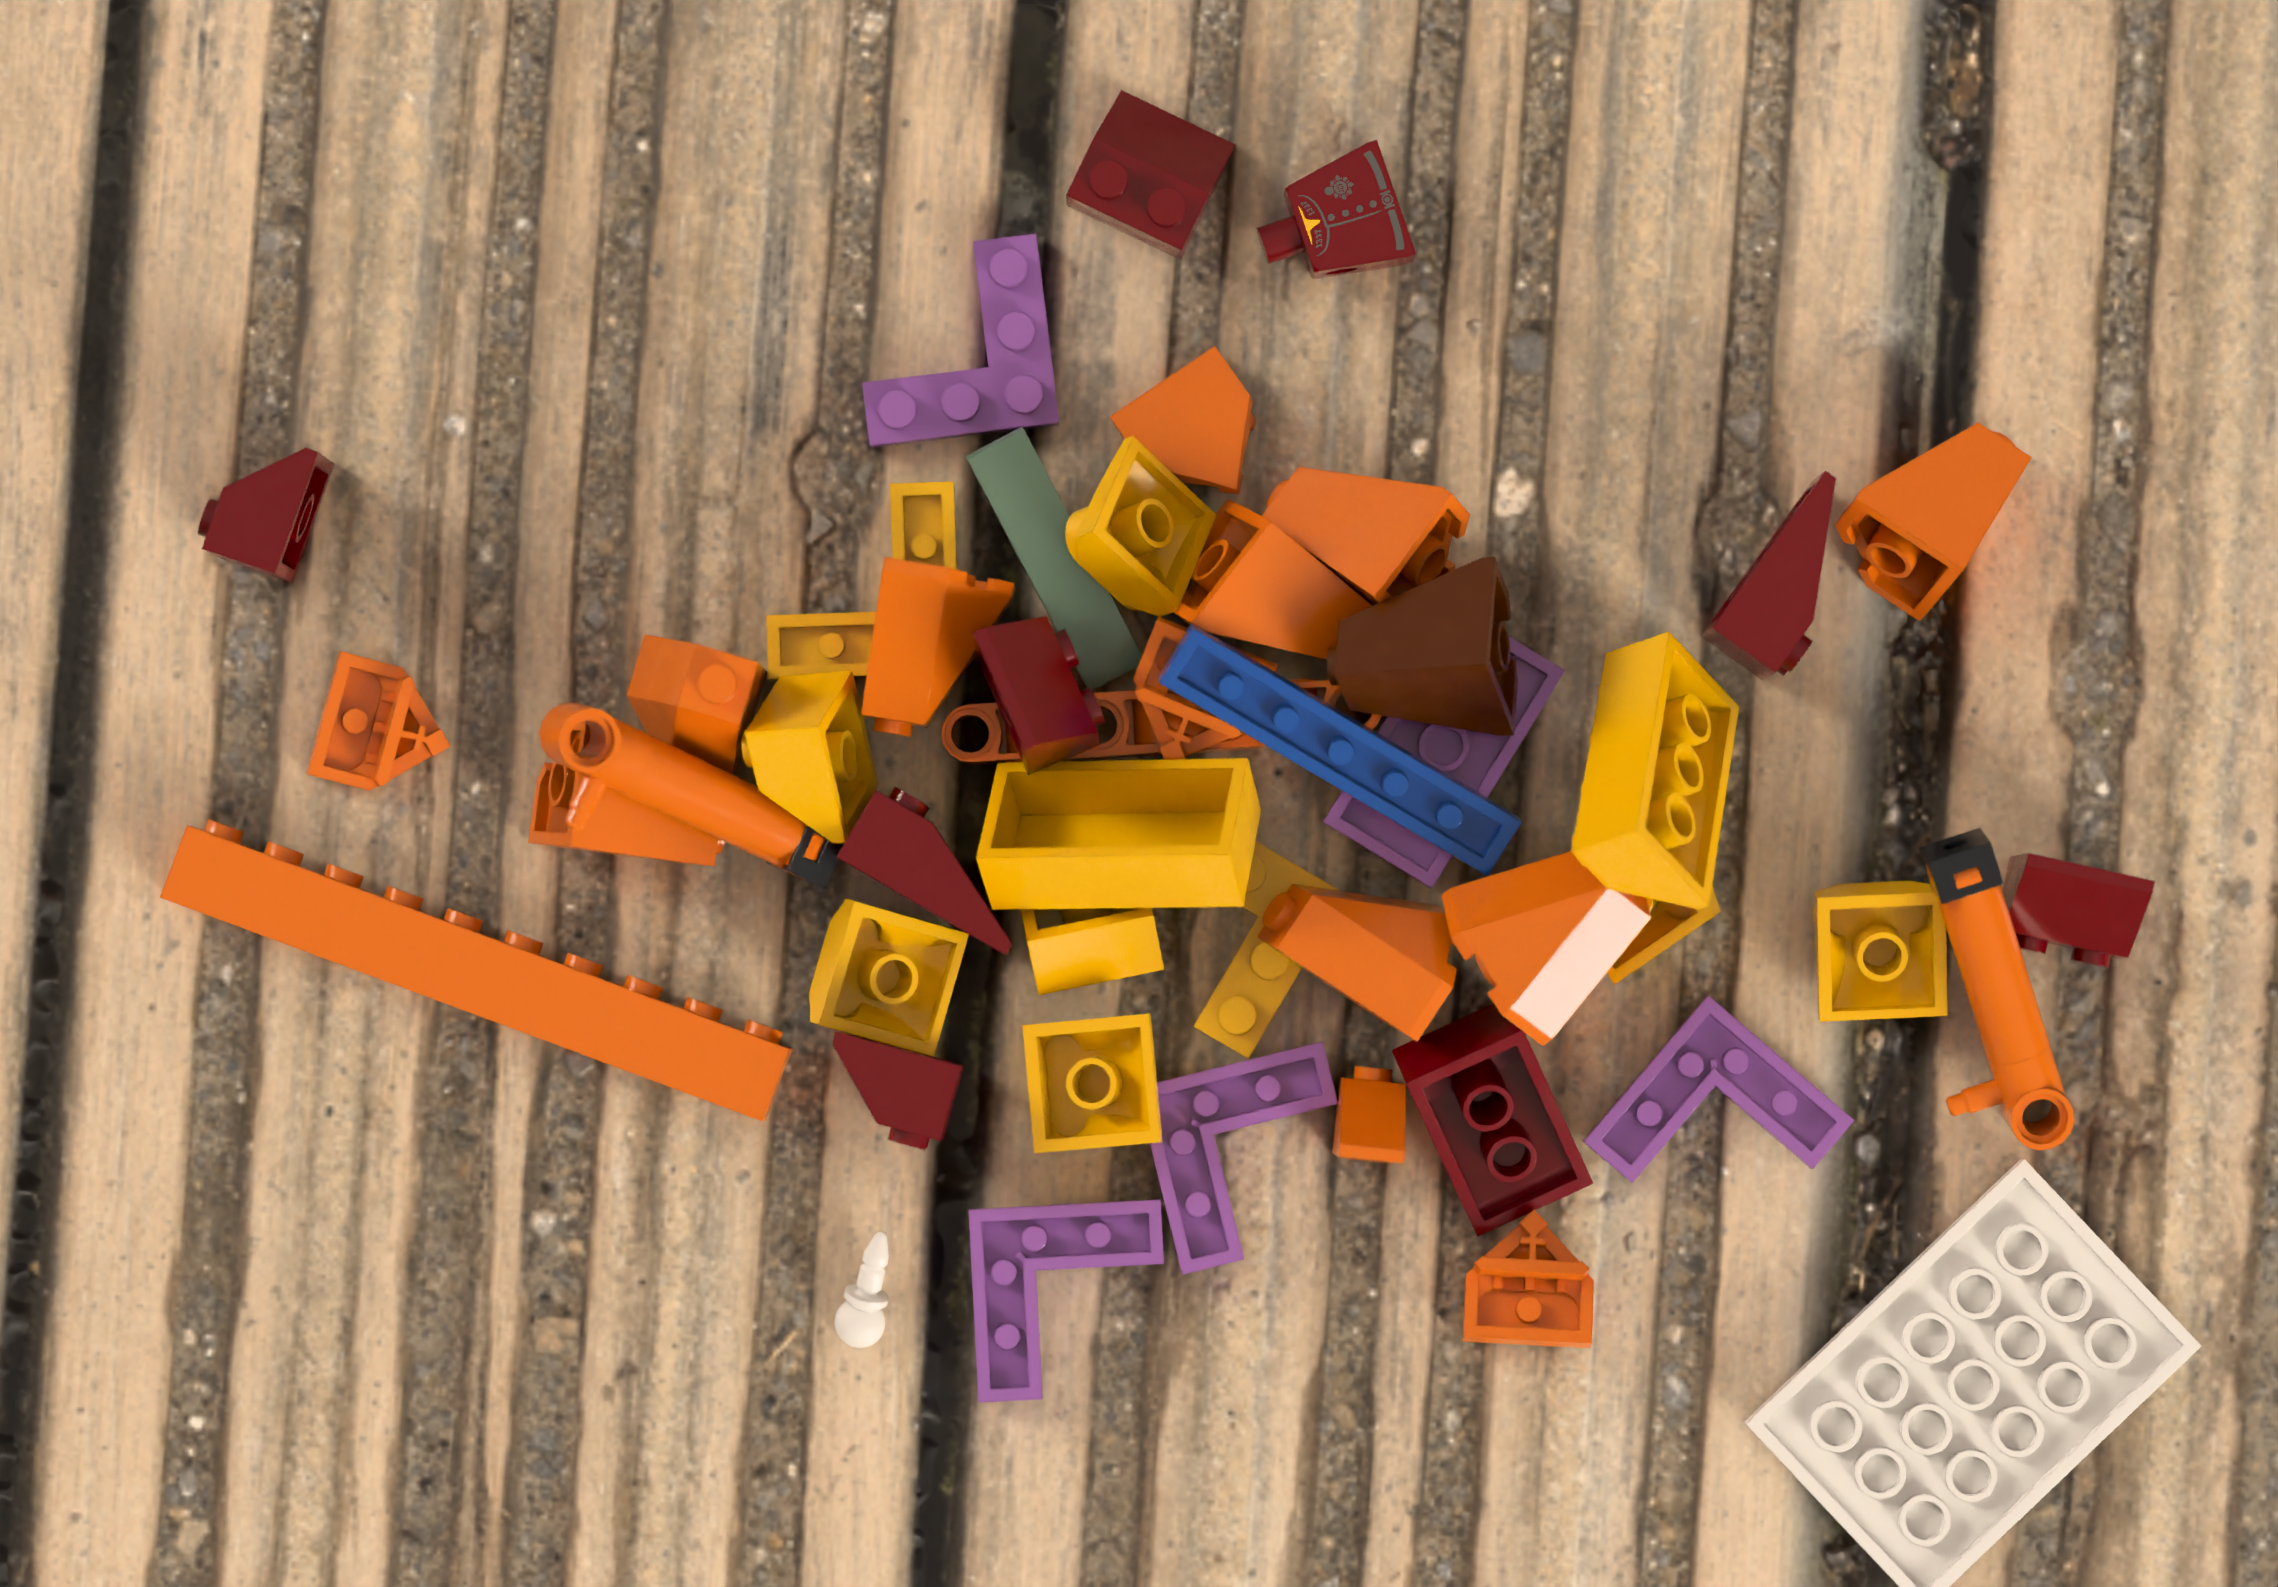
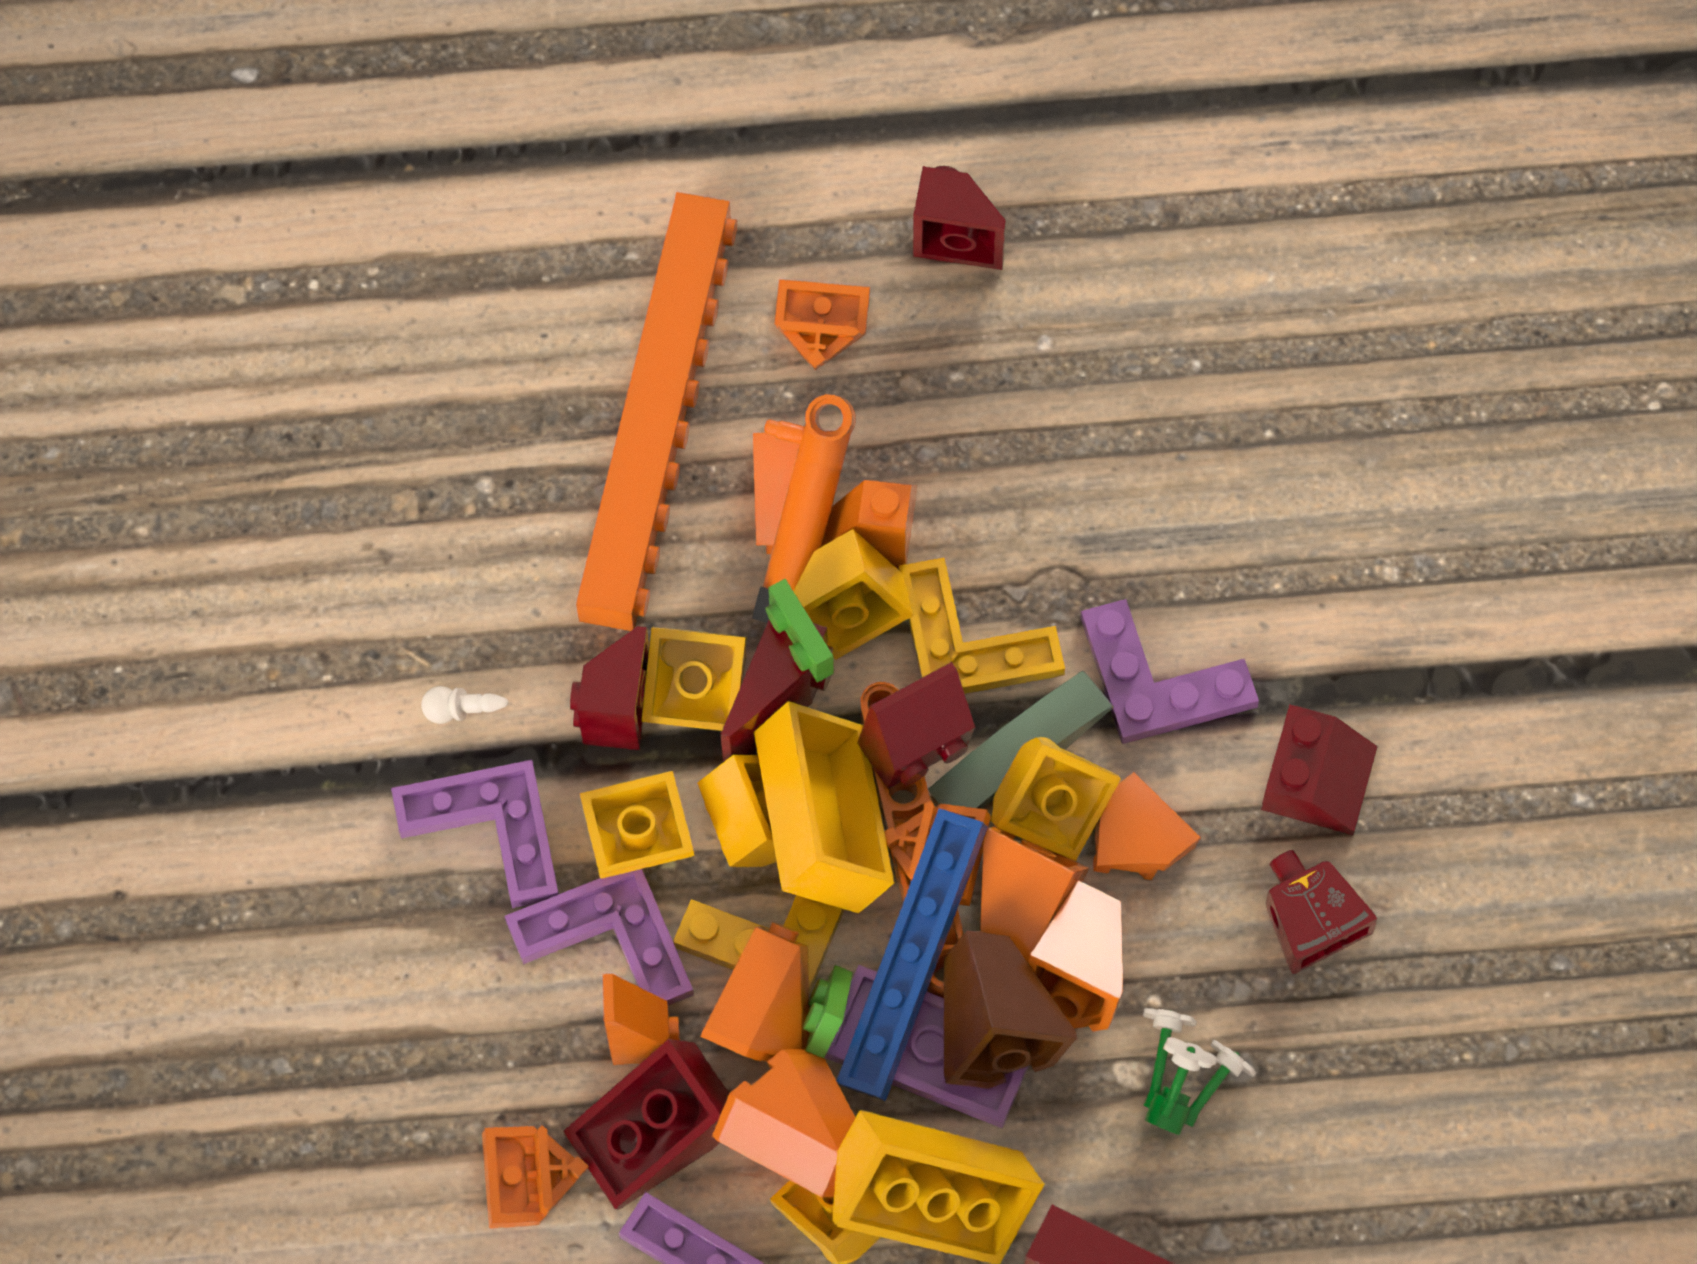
camera: 85 degrees right, 20 degrees down
orange slope [861,557,1015,737] -> none
none -> bright green plate [765,579,834,683]
none -> bright green plate [803,965,853,1059]
none -> plant [1143,1008,1257,1136]

